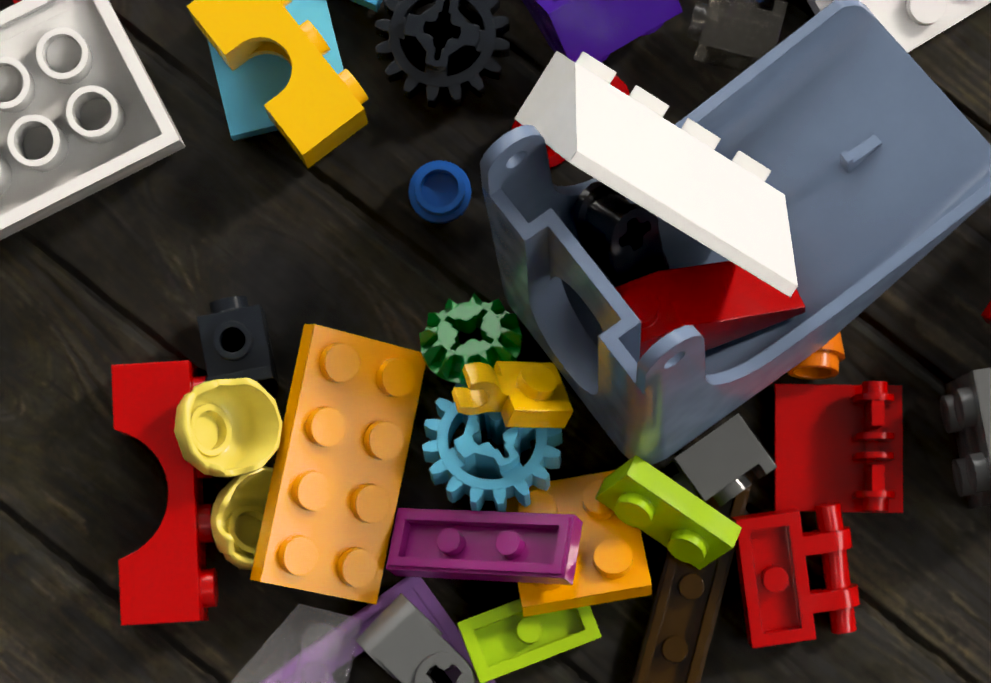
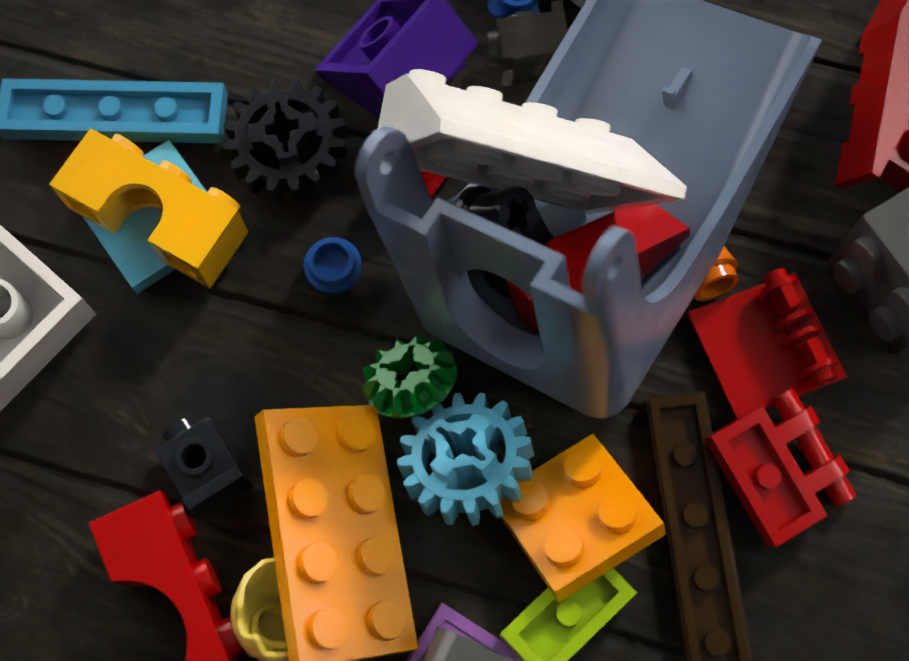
camera: 20 degrees left, 10 degrees down
light yellow hair [174,378,283,477] -> none
magenta tile [386,508,583,585] -> none
yellow plate [451,361,573,428] -> none
lime plate [595,455,742,570] -> none
dark grey brick [669,413,777,507] -> none

